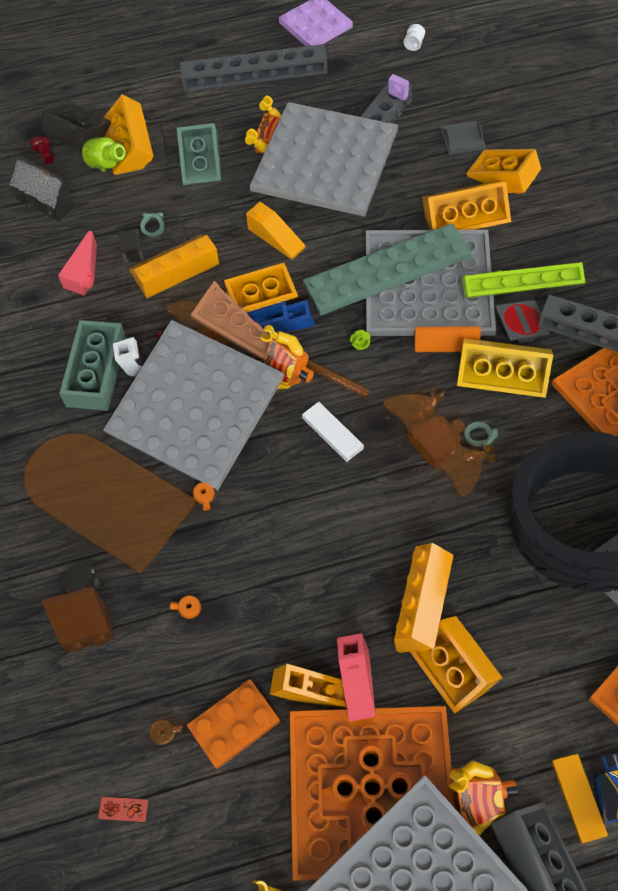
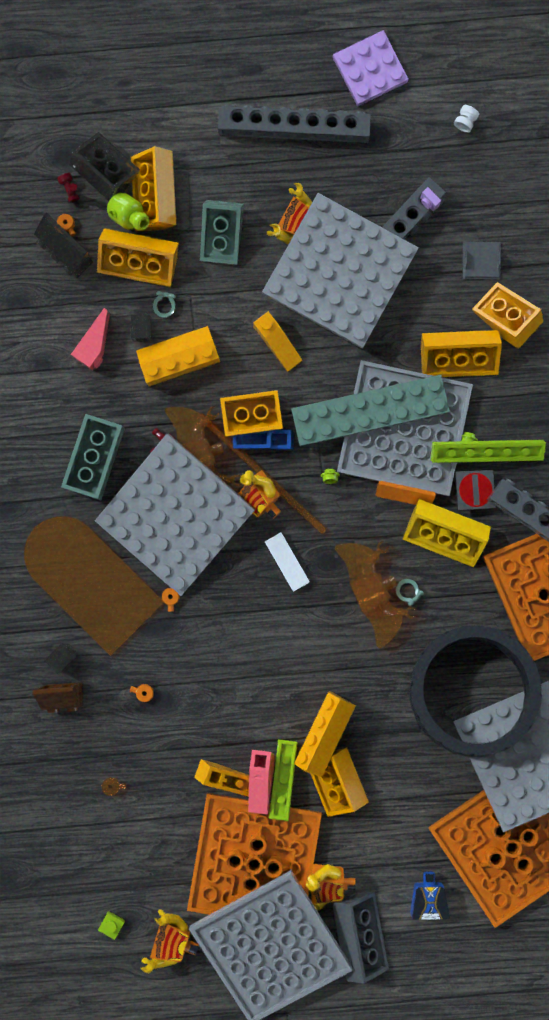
camera: 10 degrees right, 25 degrees up
clear red sticker [98,797,148,822] -> none
white leg [113,337,144,376] -> none
orange plate [187,679,280,770] -> none
nougat wing [191,281,270,361] -> none
light orange tile [551,754,608,844] -> none
none -> light orange slope [97,228,178,287]
none -> lime tile [269,740,297,821]

